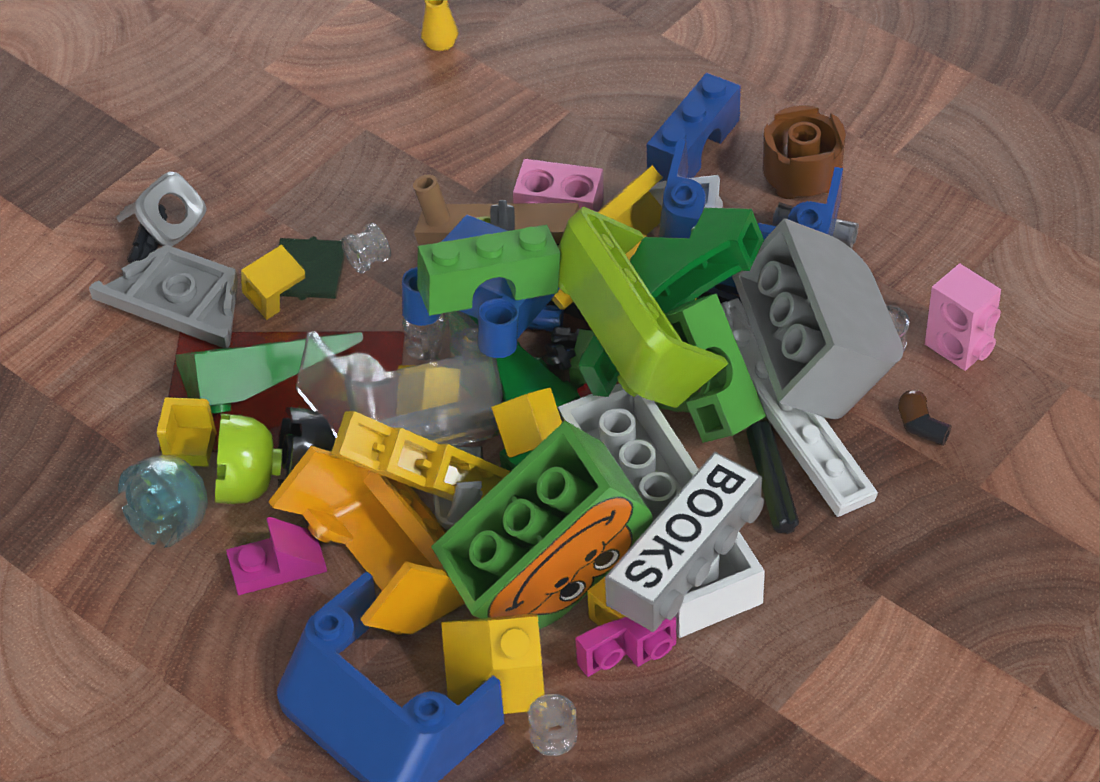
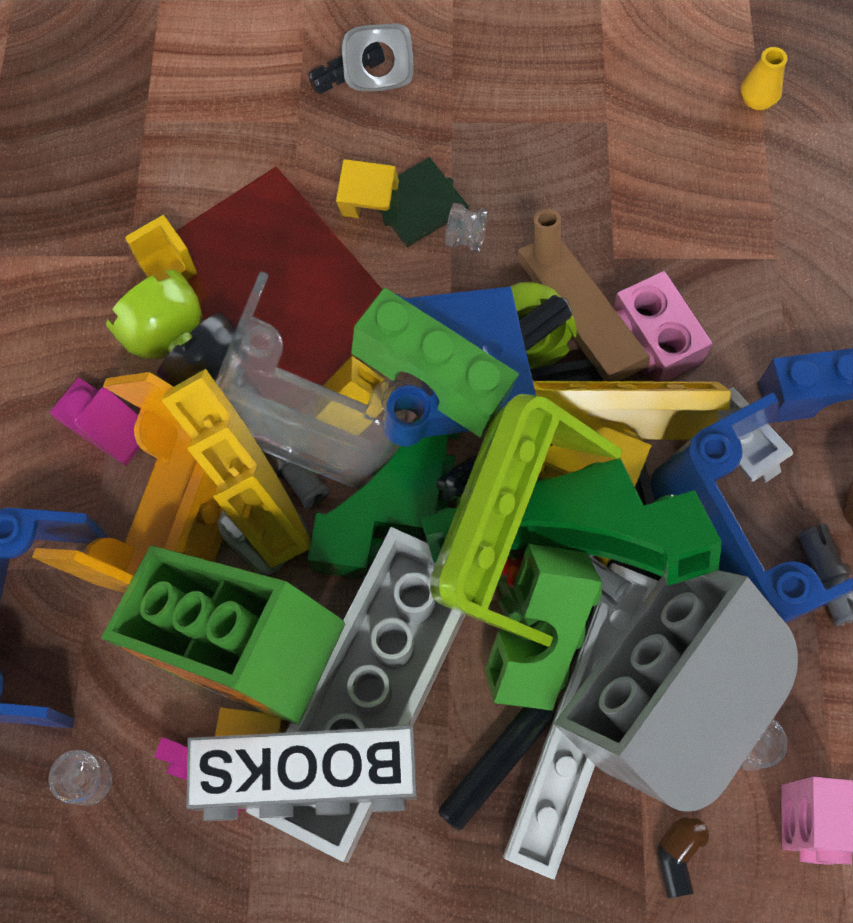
camera: 50 degrees right, 20 degrees up
light grey wing [89,245,238,348] -> none
clear light blue cylinder [118,455,208,547] -> none
wedge [175,332,363,413] -> none
yellow slope [441,613,546,714] -> none
yellow panel [491,387,562,457] -> none

